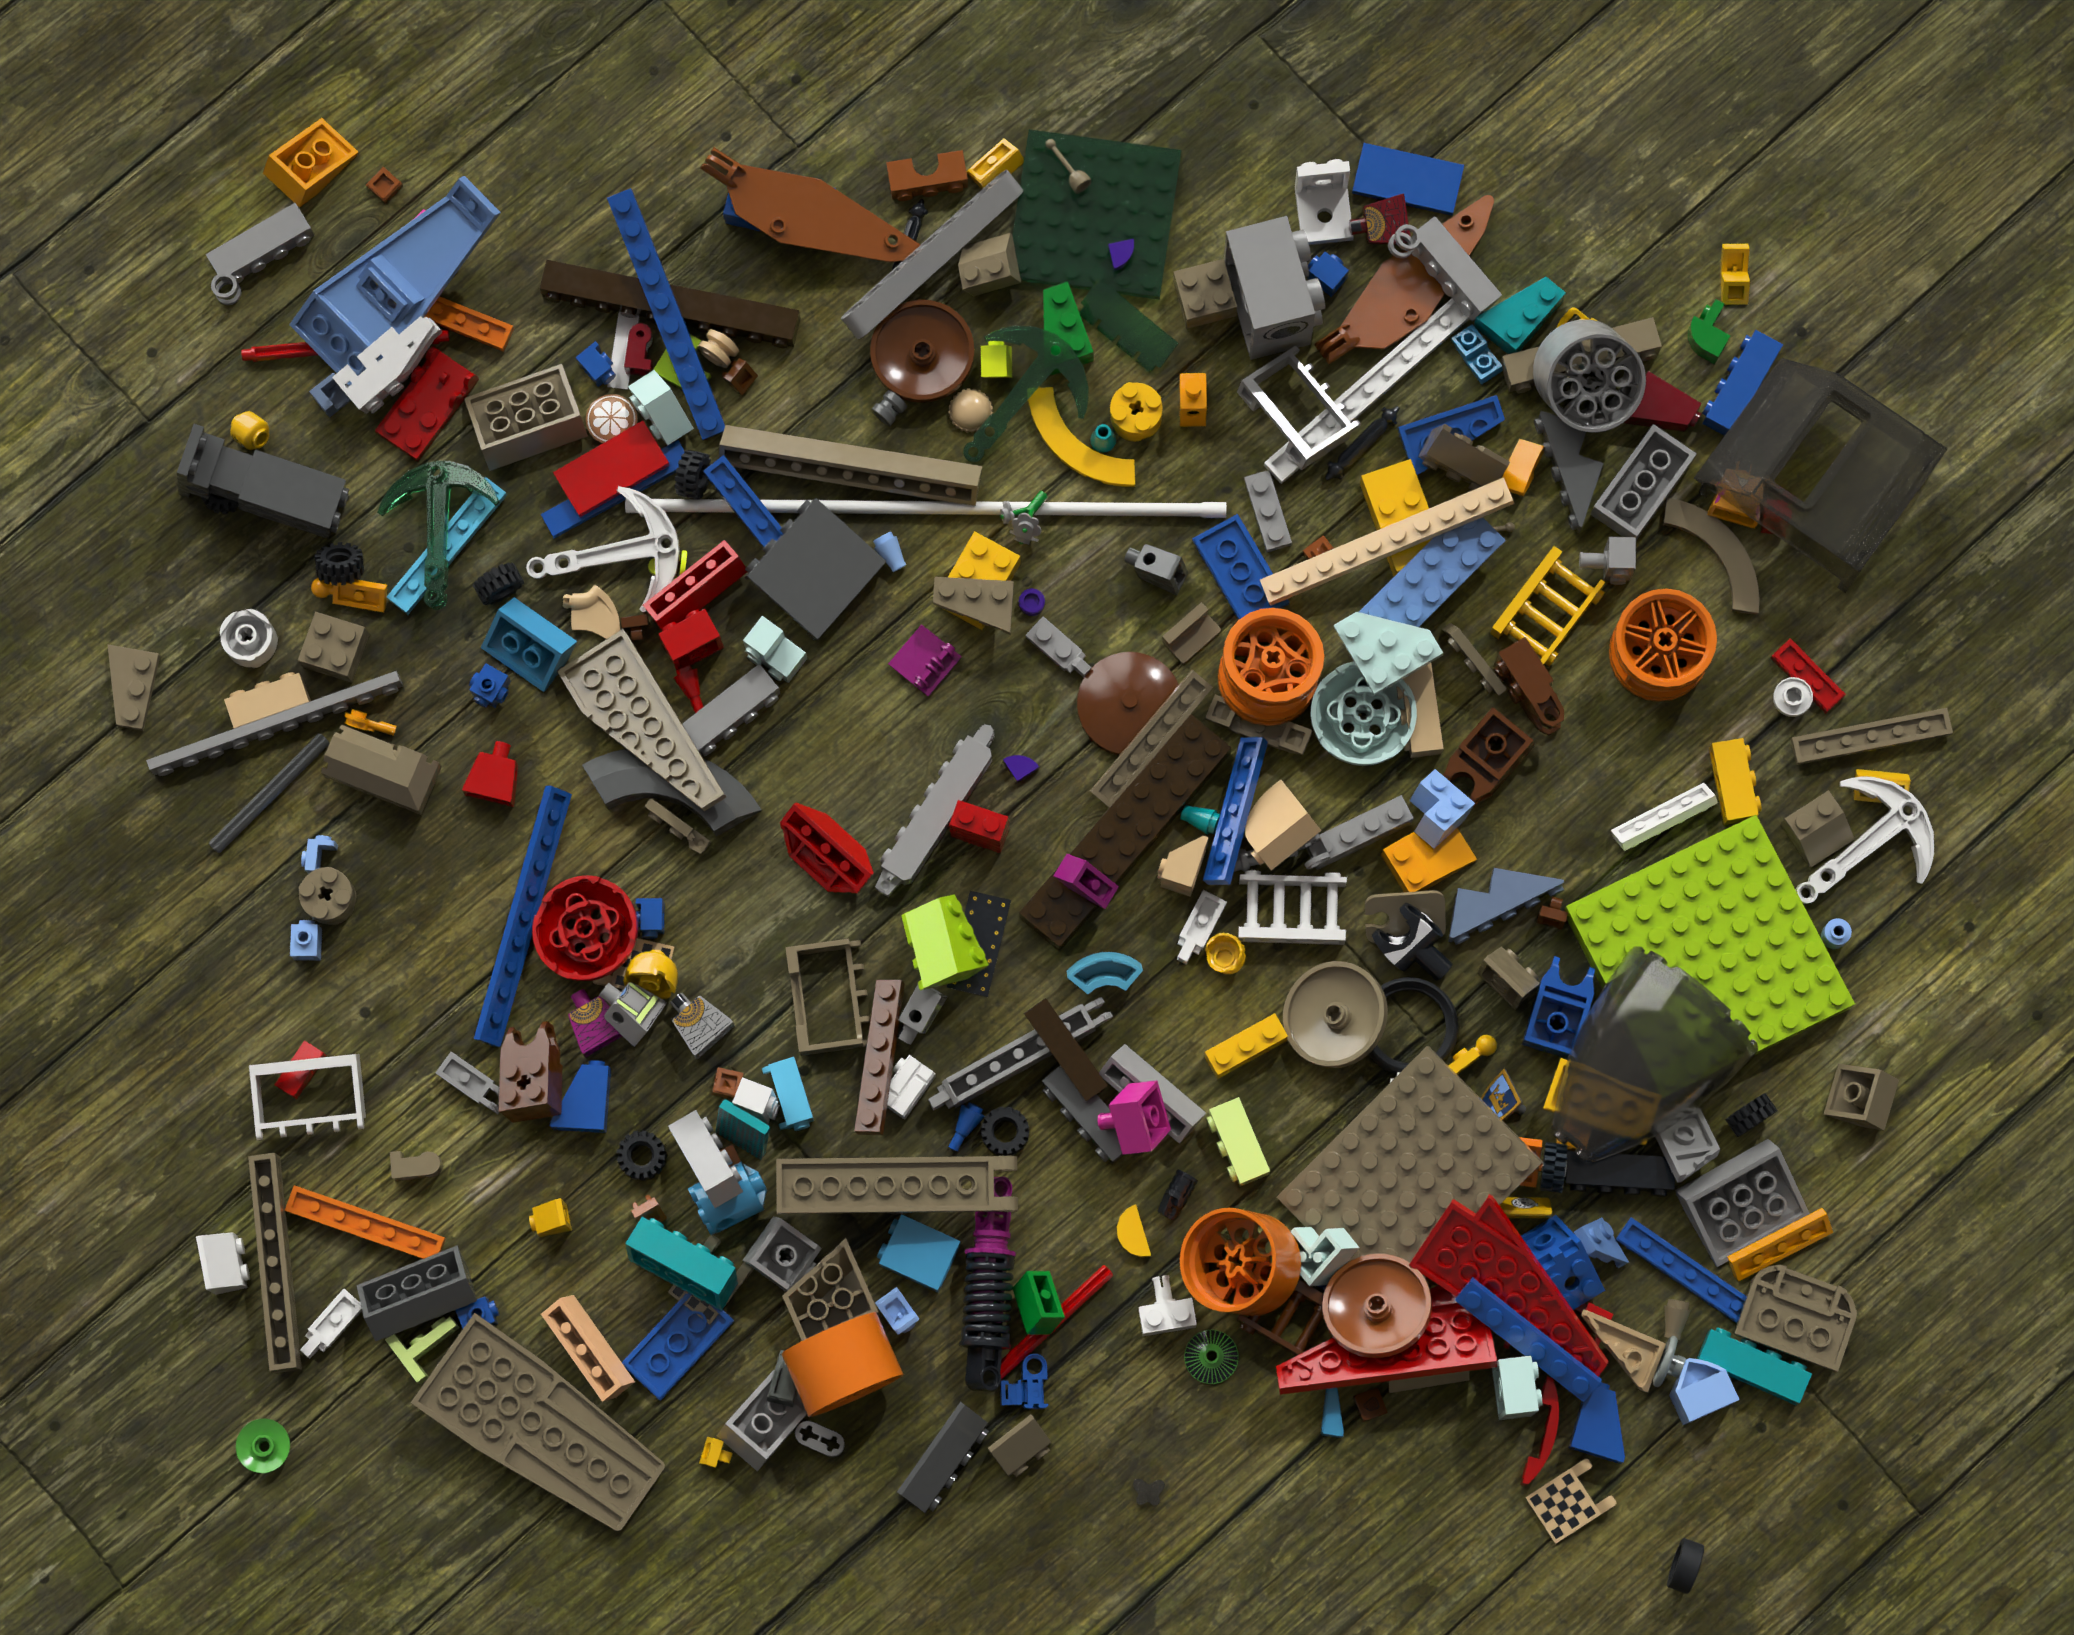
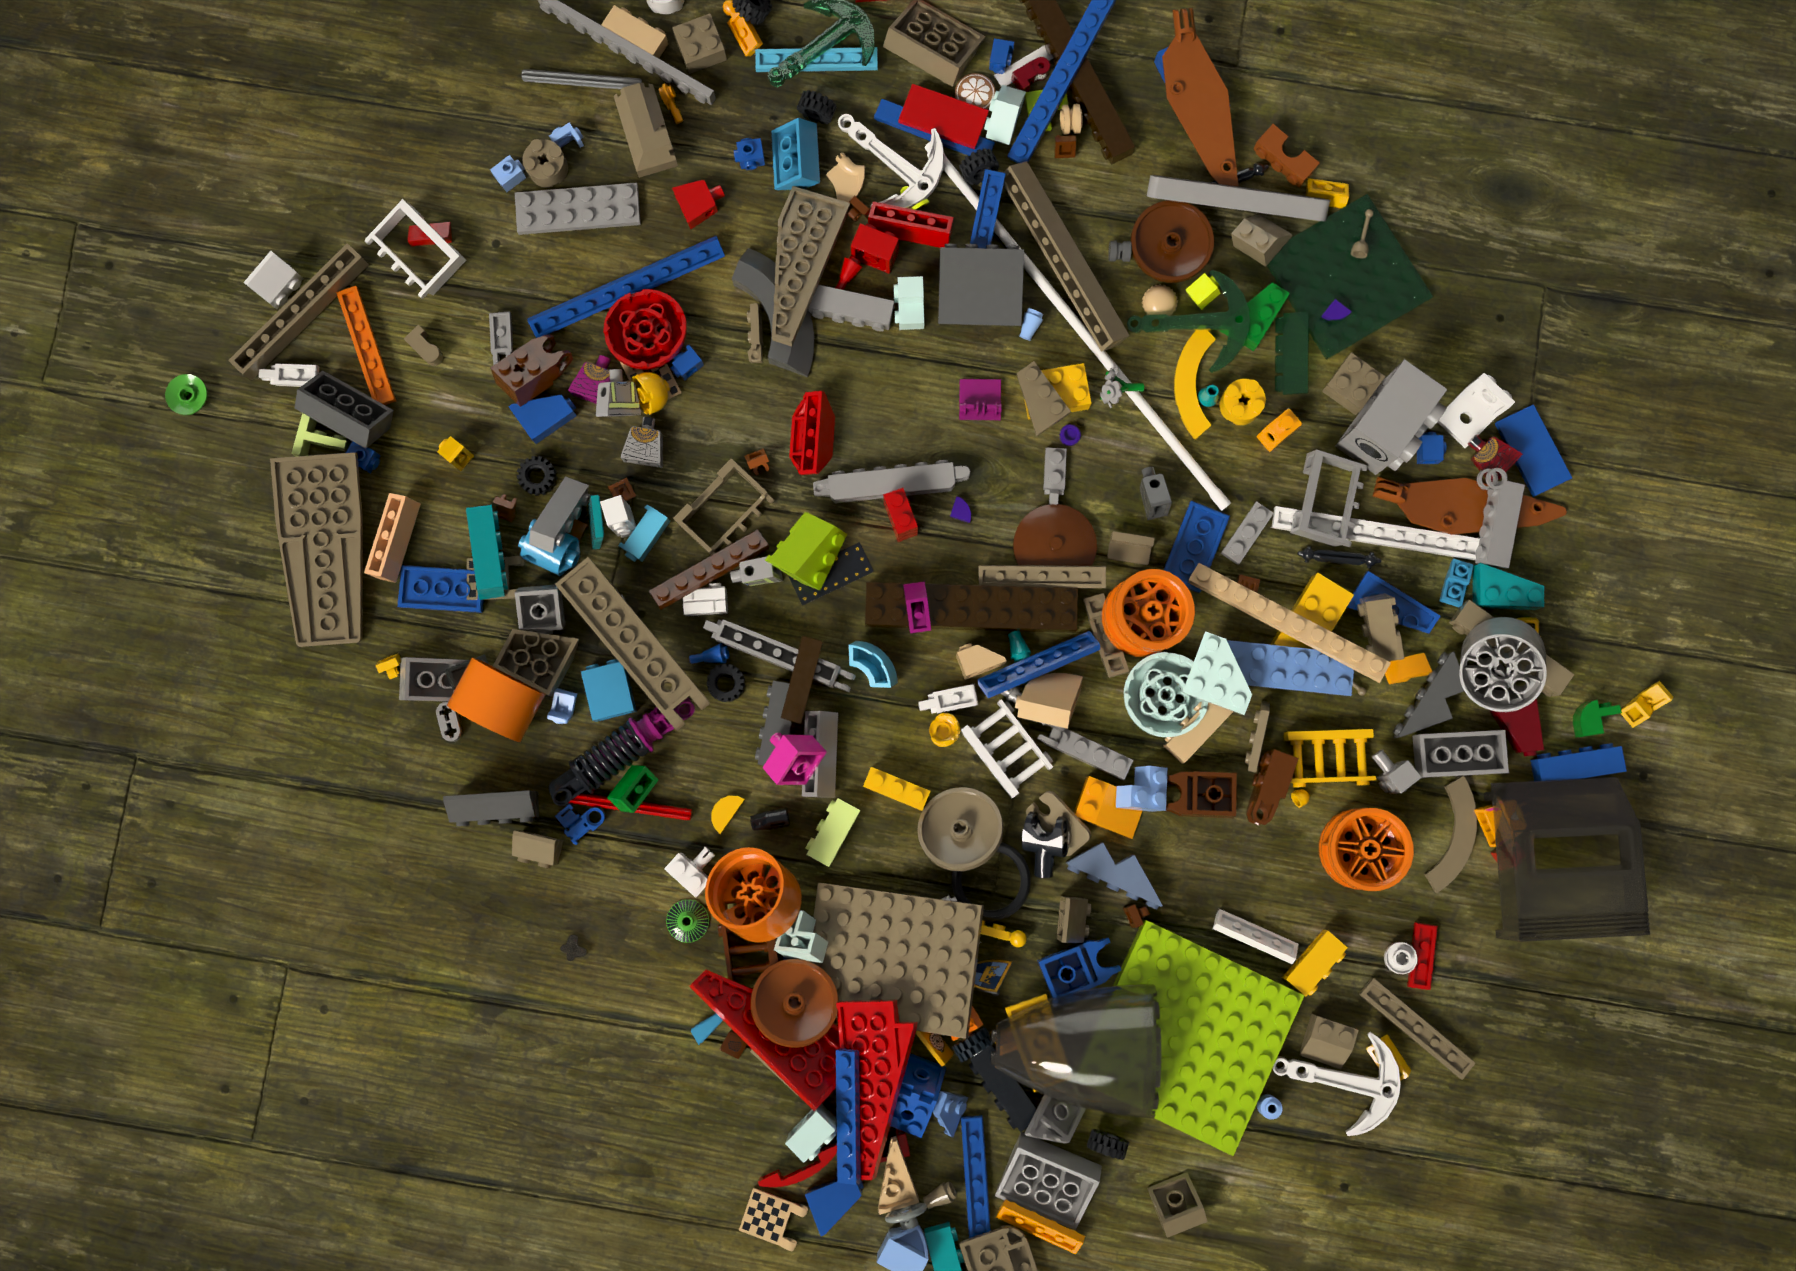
camera: 50 degrees right, 5 degrees up
none -> light grey plate [515,183,641,235]
none -> dark orange tile [744,448,769,475]
none -> yellow hinge [1291,789,1310,808]

